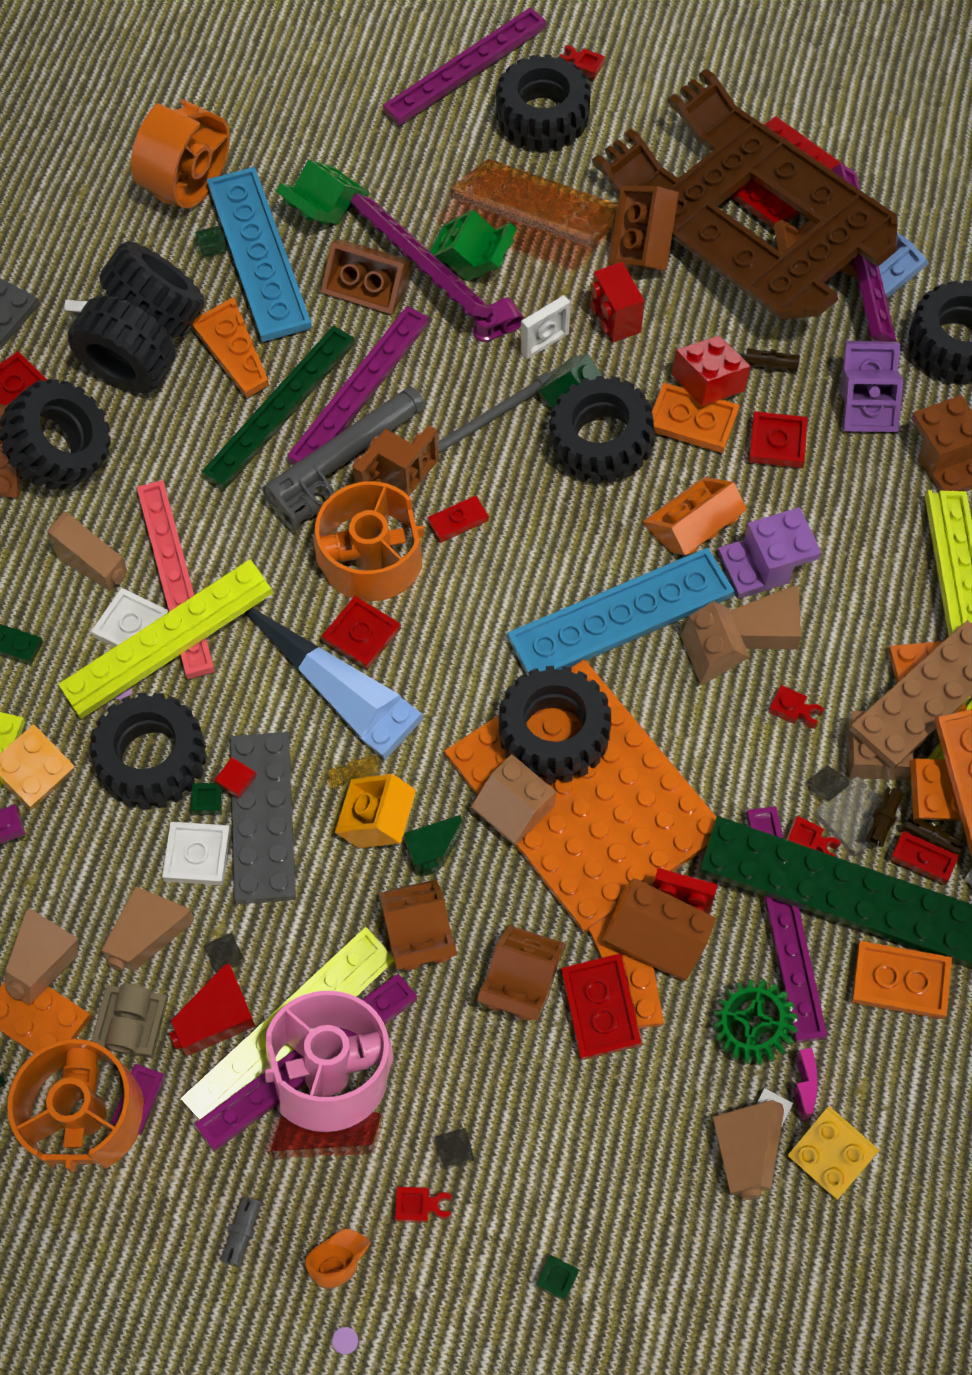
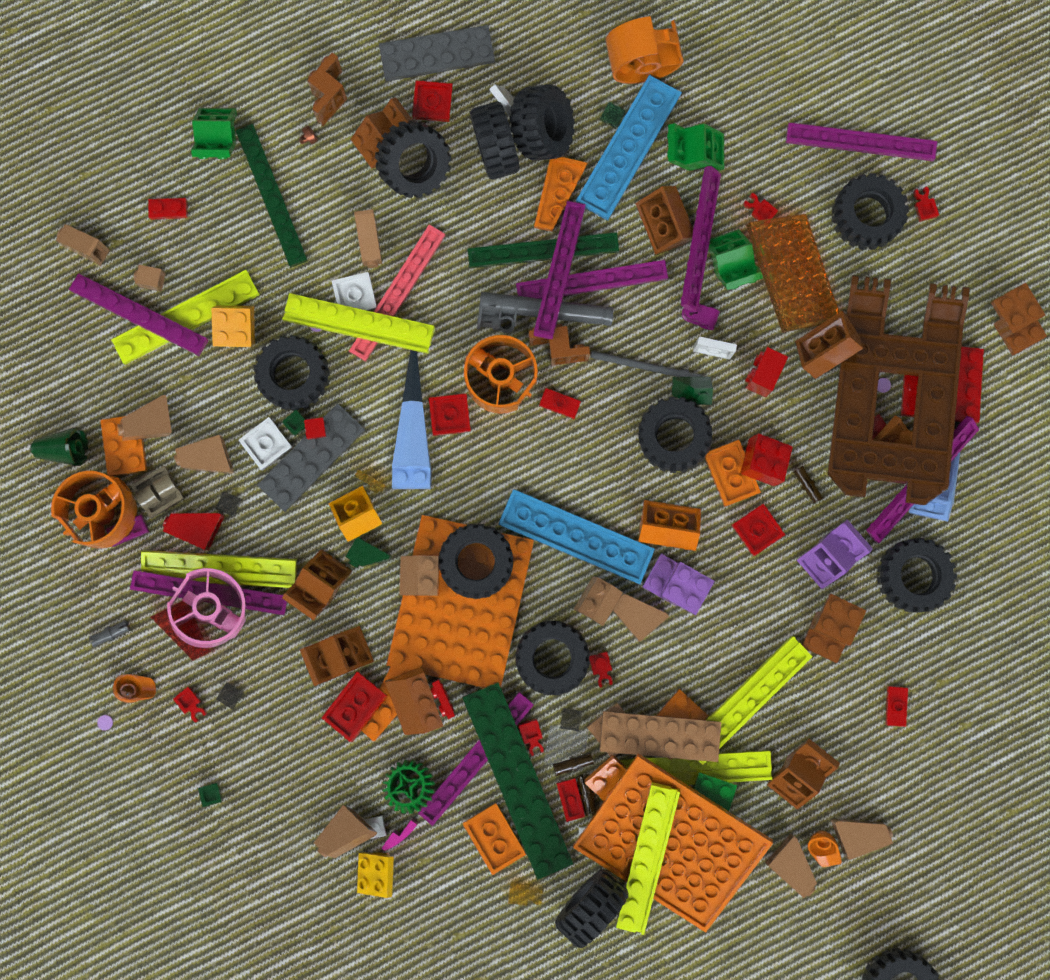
camera: 45 degrees right, 20 degrees up
none -> black tyre [516,621,590,696]
none -> magenta plate [534,201,586,340]
none -> red plate [743,193,778,226]
none -> dark orange bracket [991,282,1047,356]

